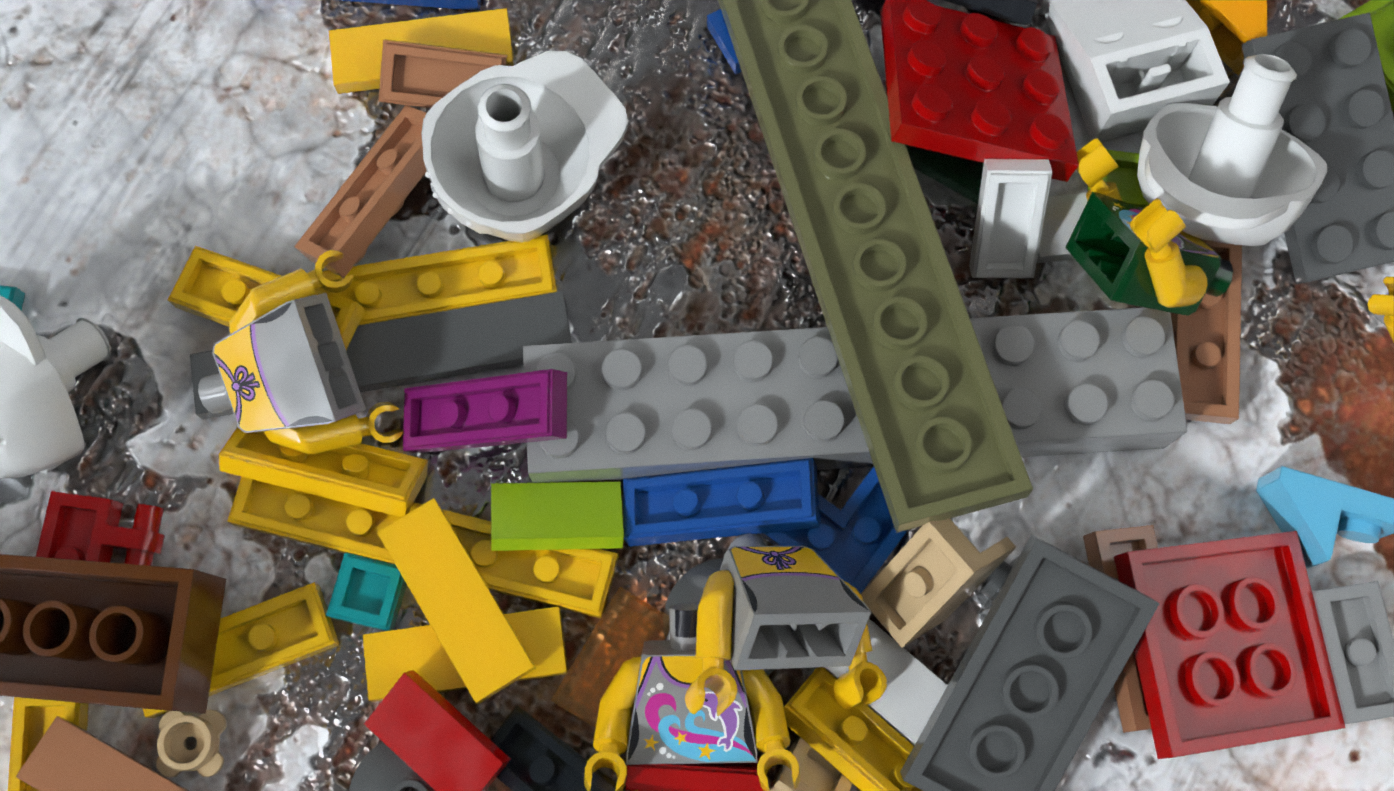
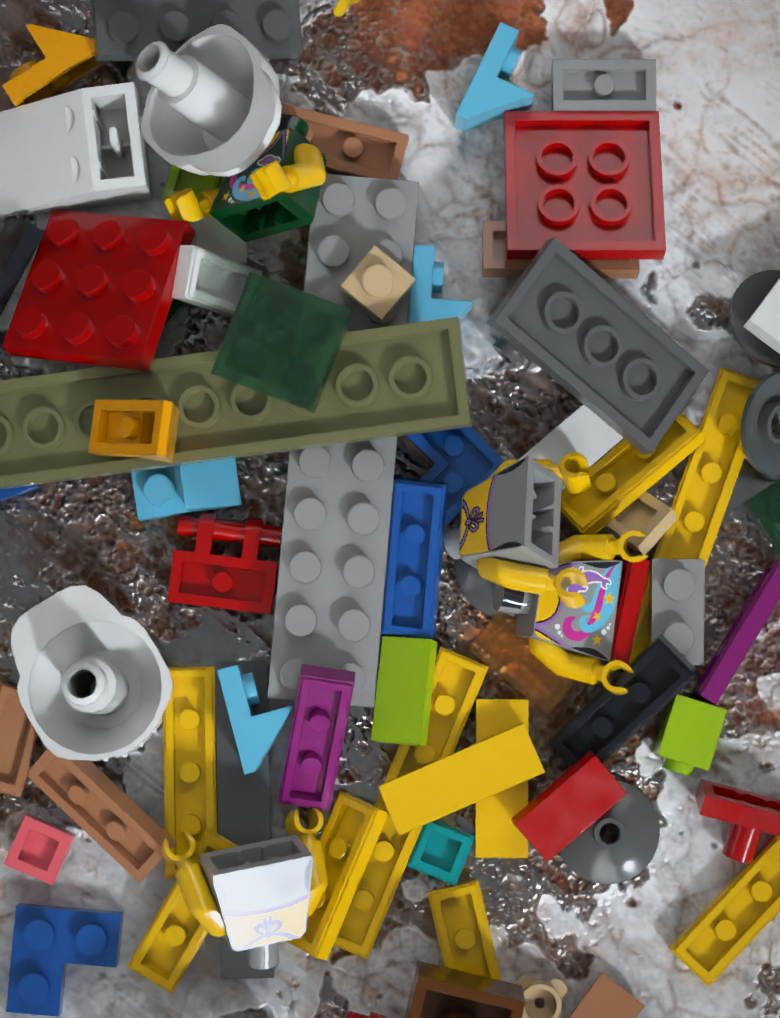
camera: 80 degrees left, 10 degrees up
tan panel [861,519,1016,648] -> none
none -> coral plate [4,814,76,885]
none -> blue plate [6,903,124,1017]
none -> light orange slope [88,399,180,463]
none -> medium azure slope [131,458,242,521]
none -> red plate [167,512,283,615]
none -> clear green plate [211,272,354,413]
none -> medium azure slope [217,664,295,775]
none -> tan plate [341,245,416,323]
none -> medium azure slope [408,245,473,324]

